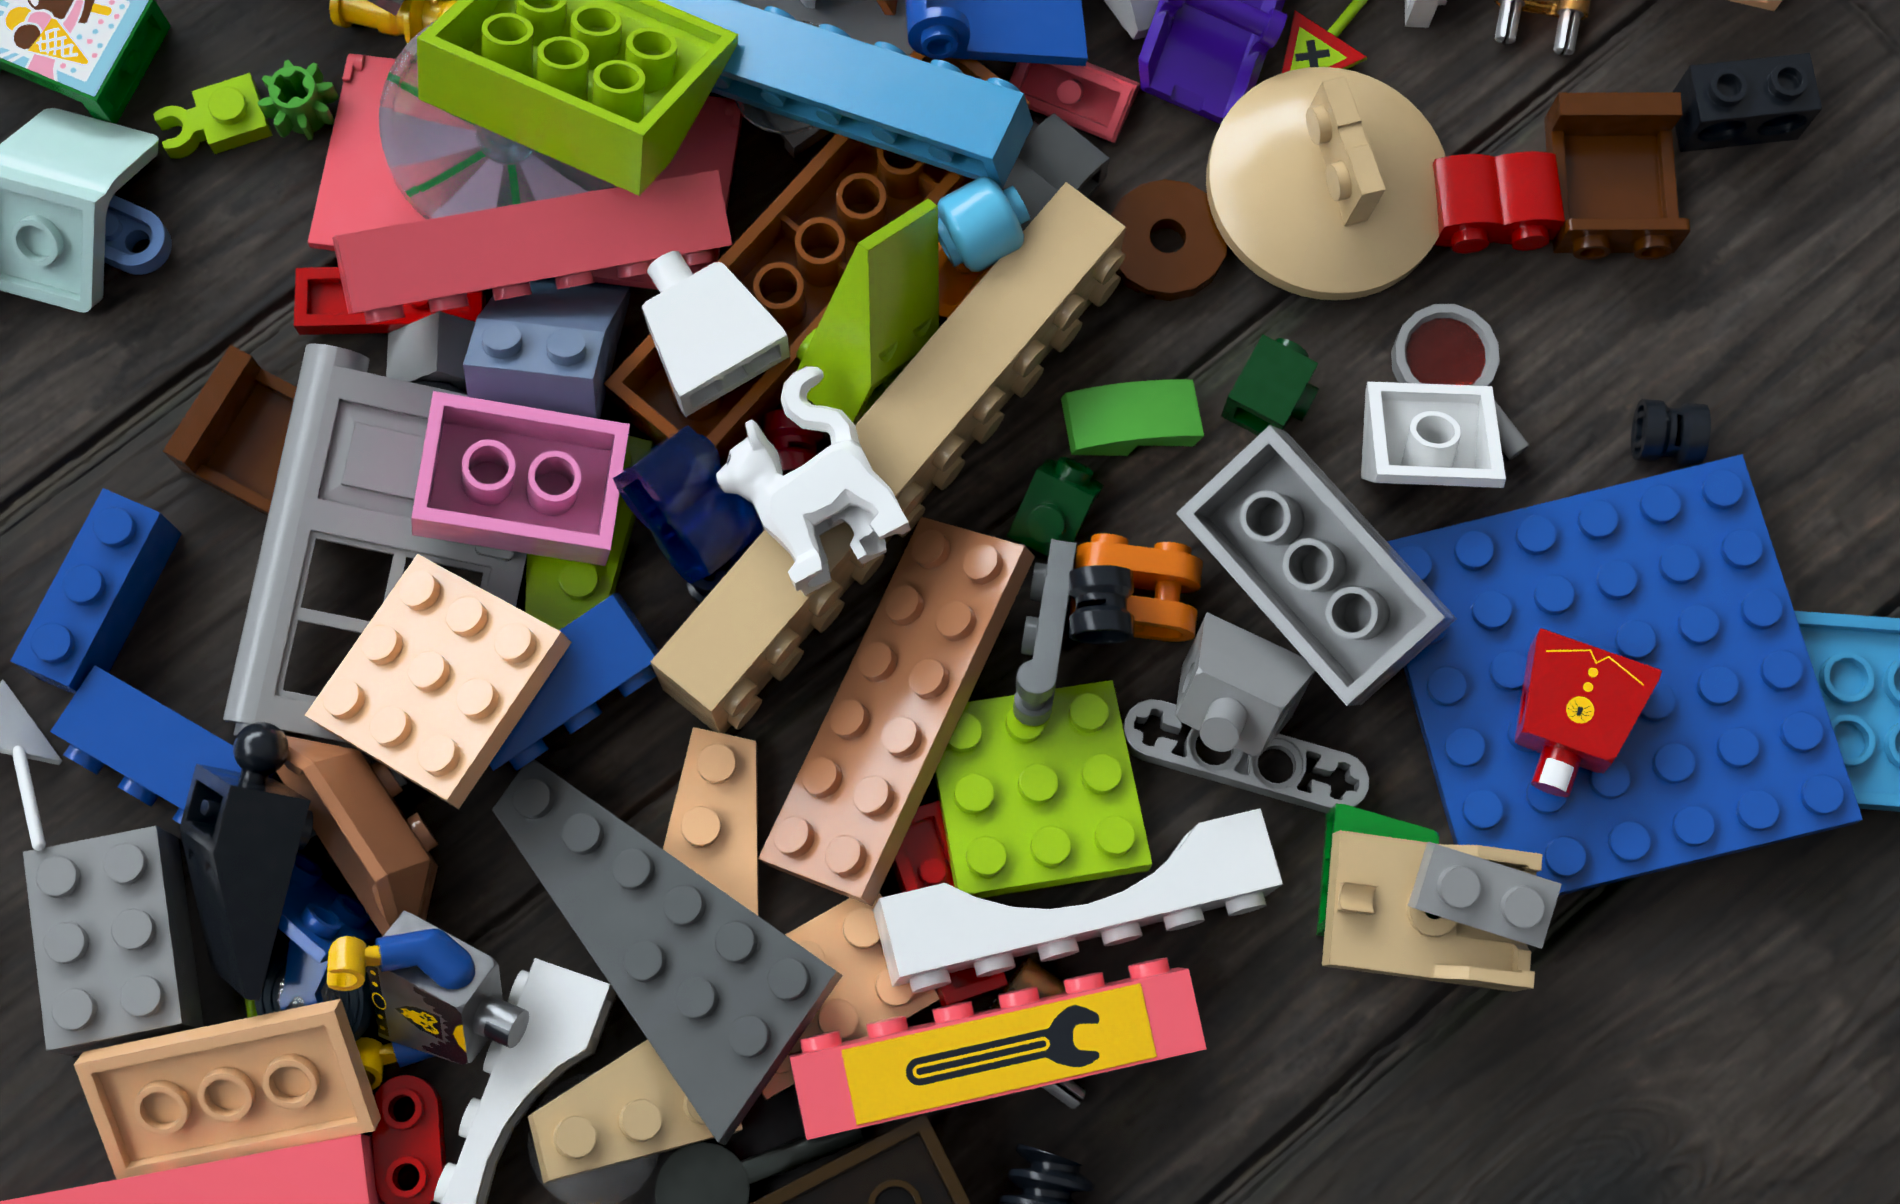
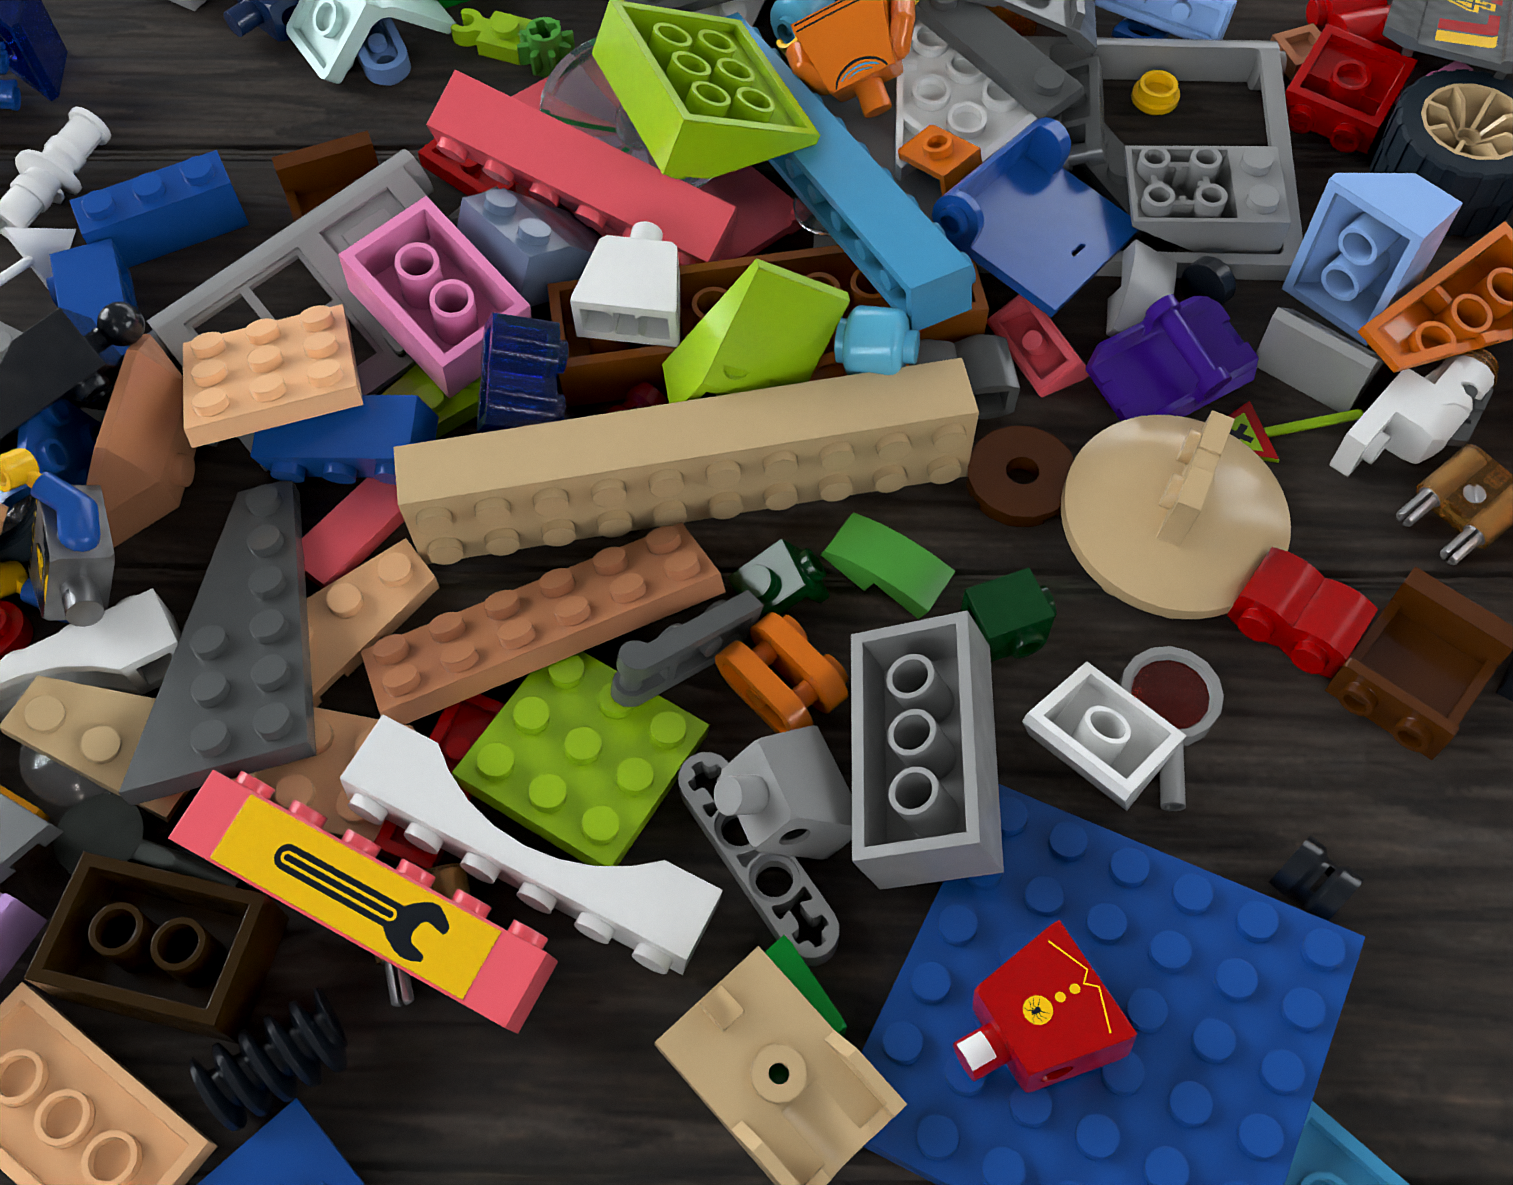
camera: 45 degrees right, 15 degrees down
white animal [716,366,911,596] -> none
black wheel [1069,565,1134,644] -> none
light grey plate [1408,842,1562,949] -> none
none -> coral tile [301,478,405,589]

